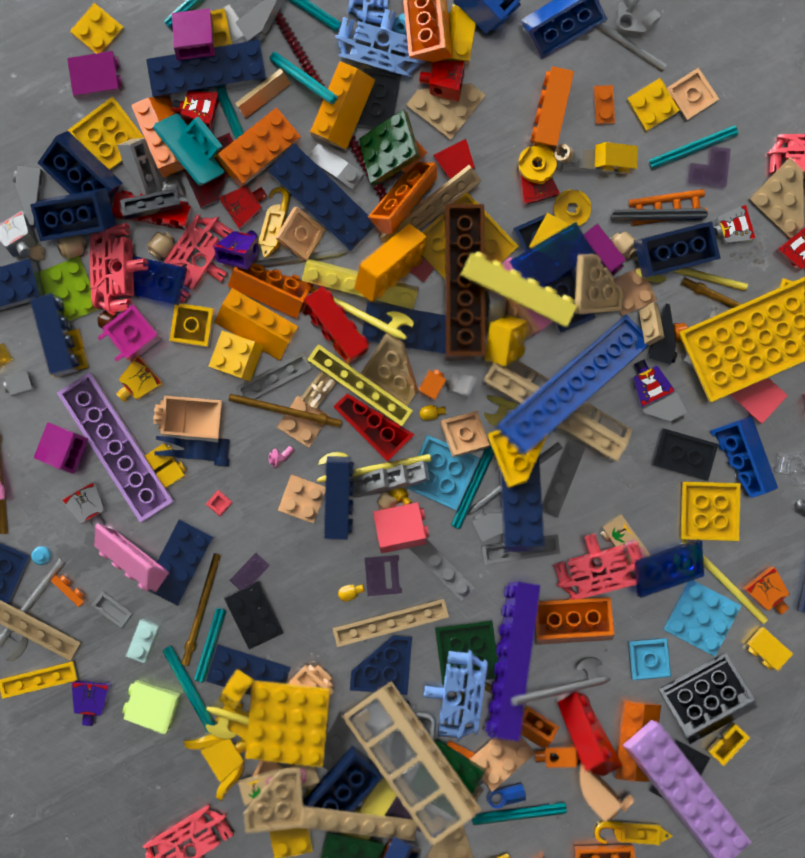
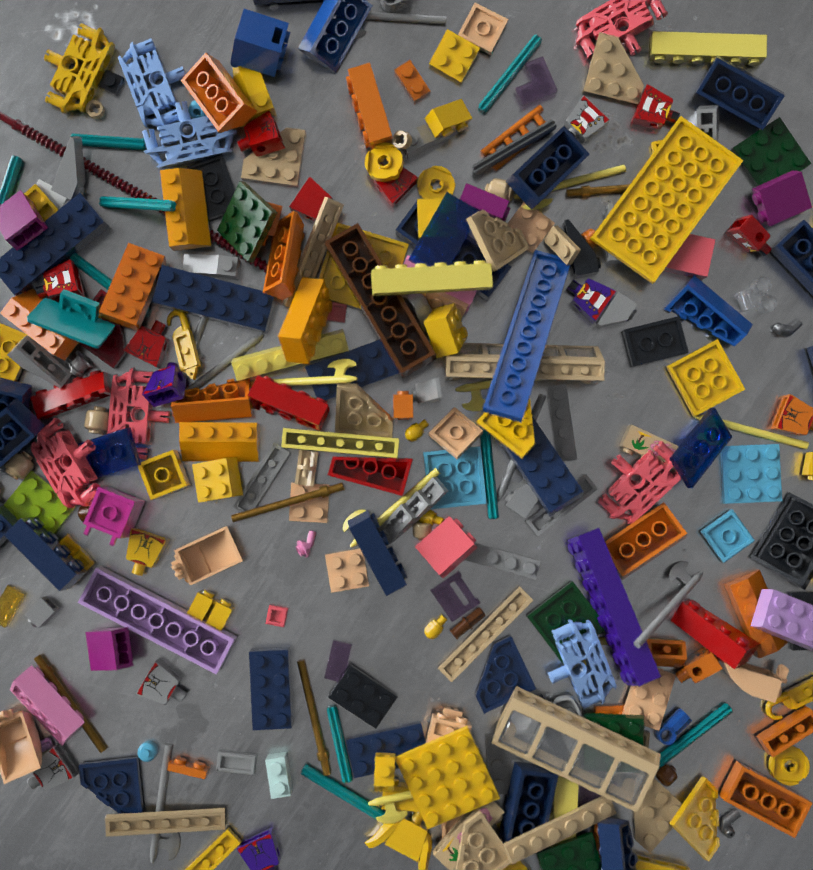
camera: 30 degrees left, 0 degrees up
bright pink slope [94,523,169,591] -> none
black plate [120,188,181,220] -> none
yellowish green slope [122,680,181,734] -> none
dark blue flag [154,436,230,467] -> none
tan tile [235,69,291,118] -> none
light nougat plate [275,207,325,261] -> none
none -> reddish brown axle [450,607,485,640]
none -> reddish brown piece [655,764,678,787]

